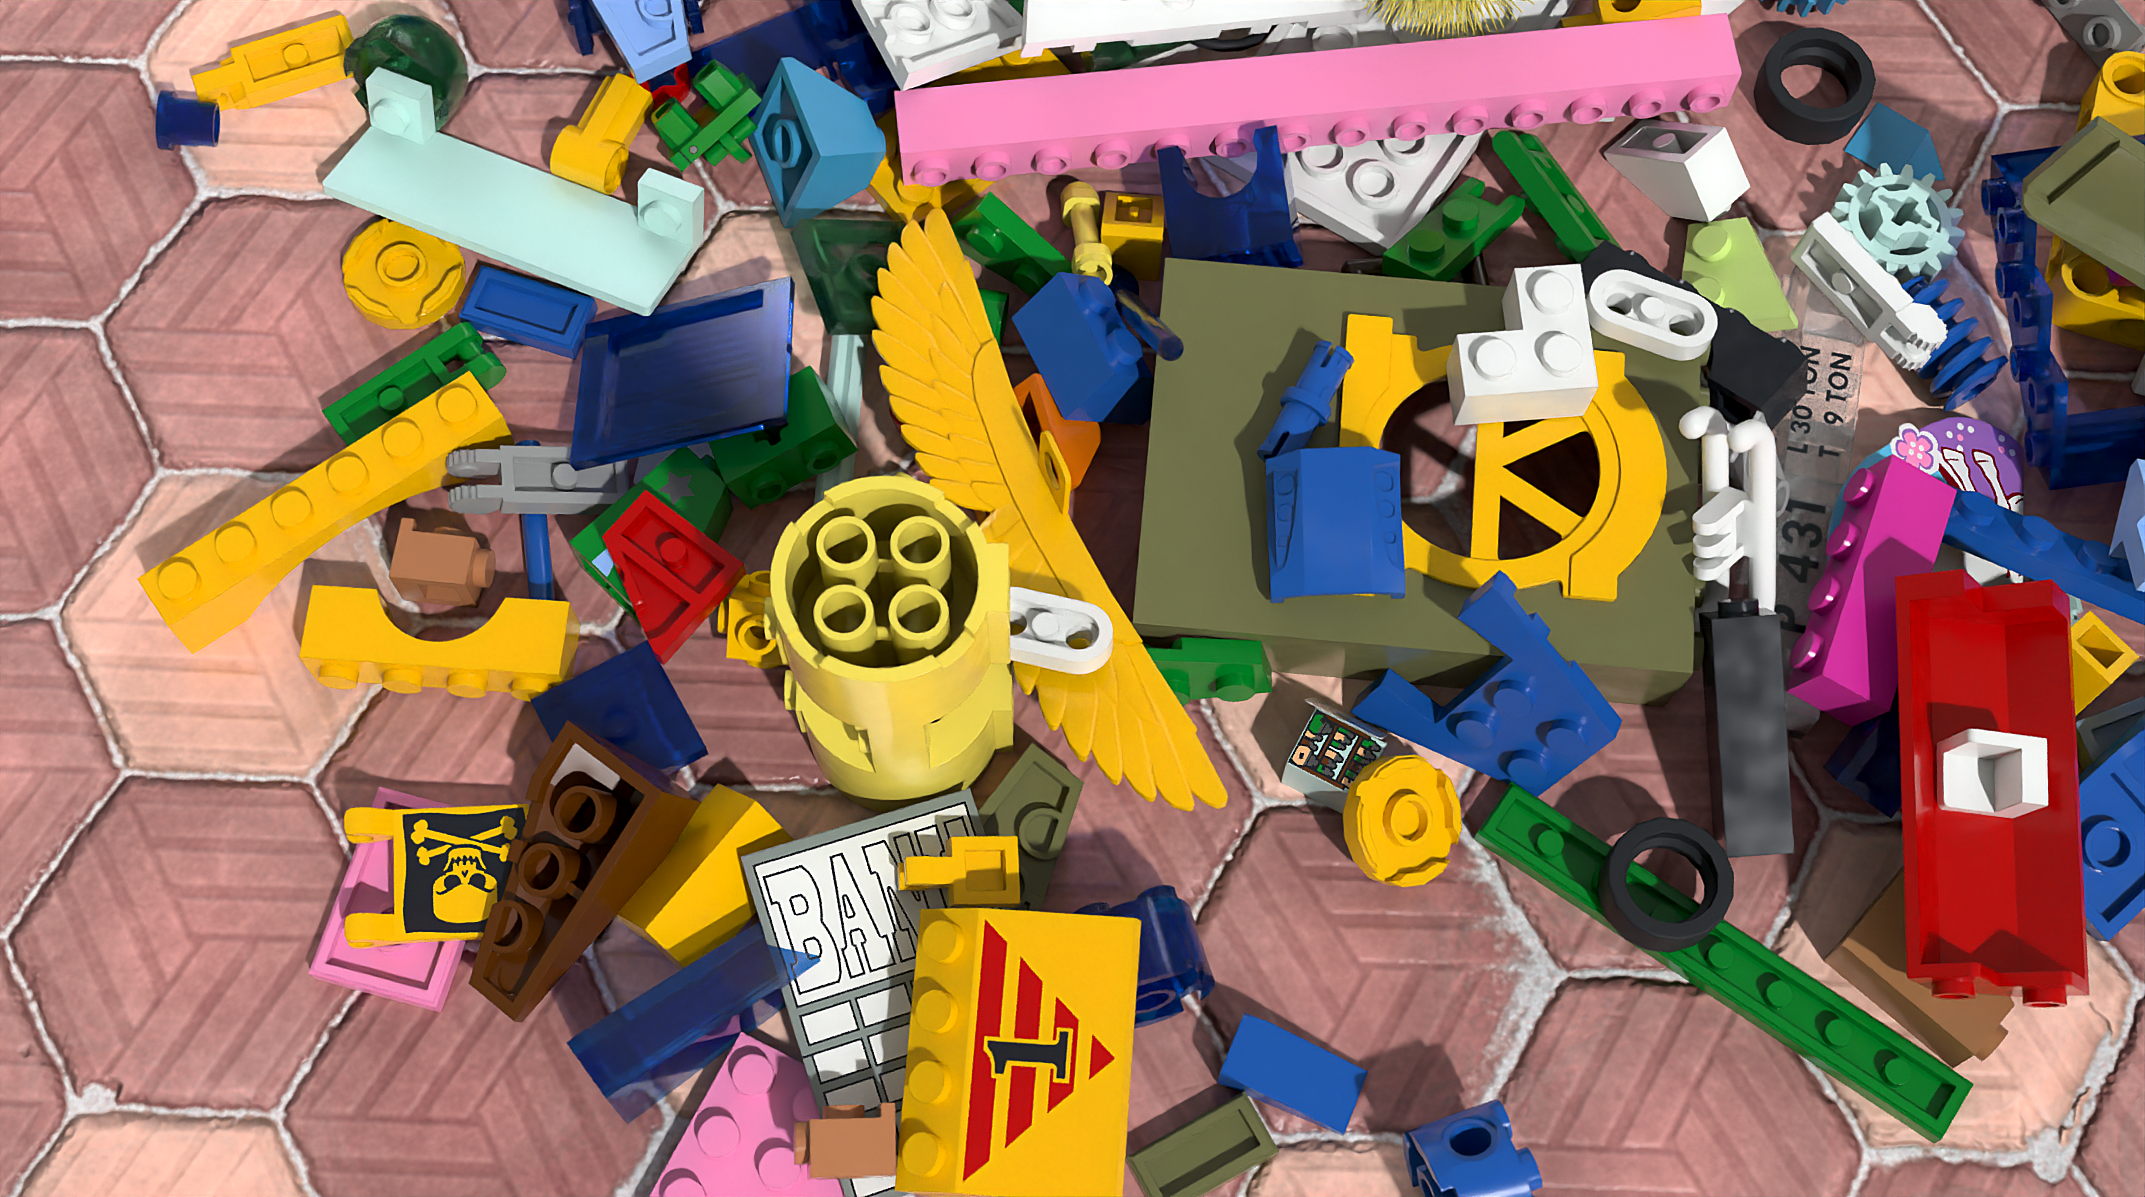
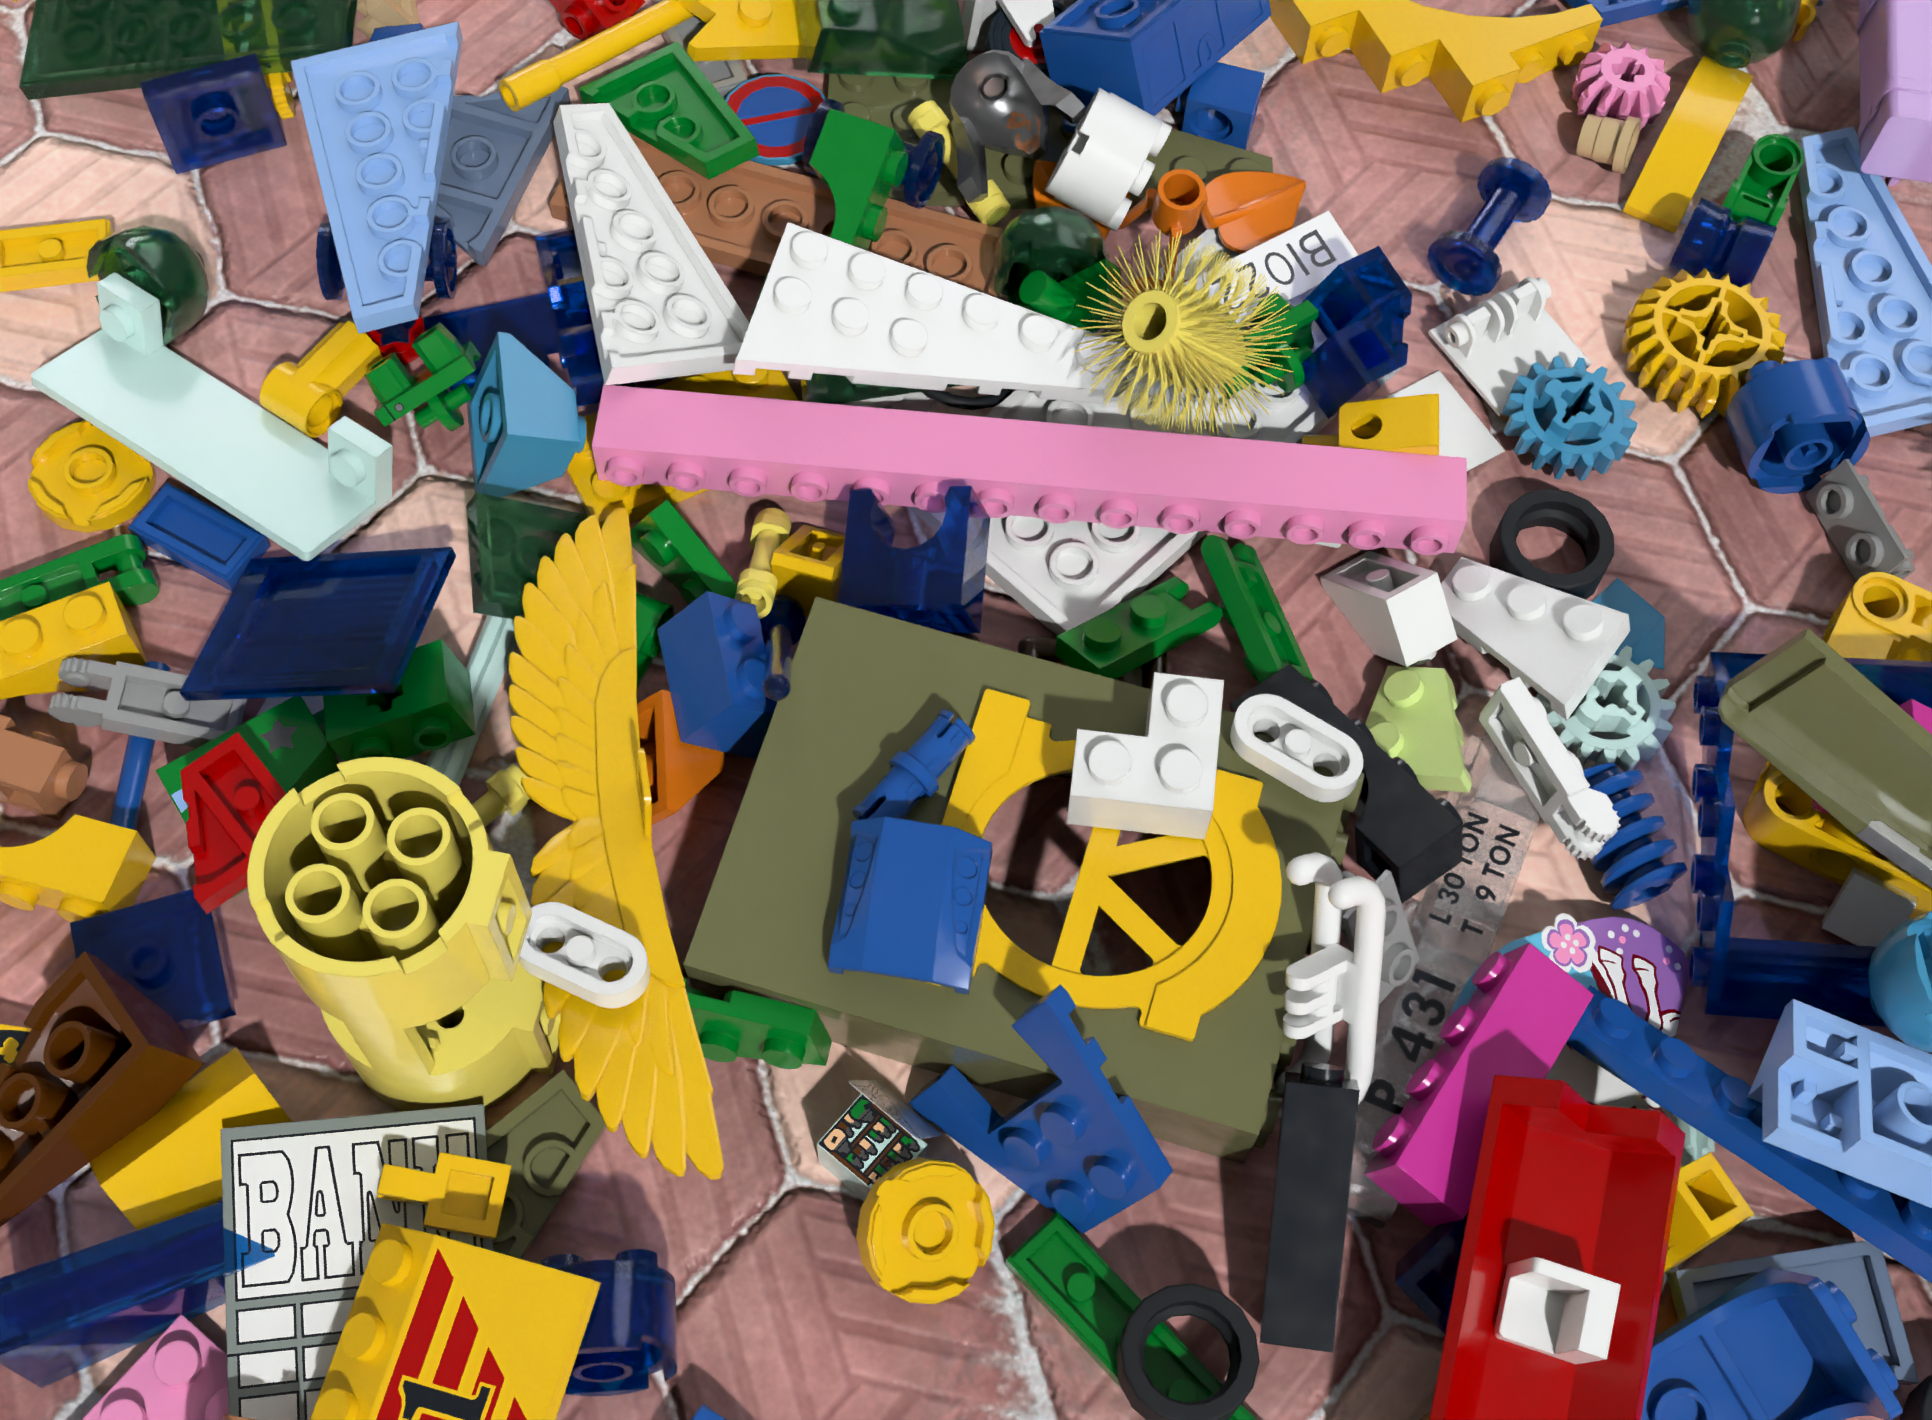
camera: 10 degrees right, 5 degrees down
none -> white wing [1441,557,1630,721]

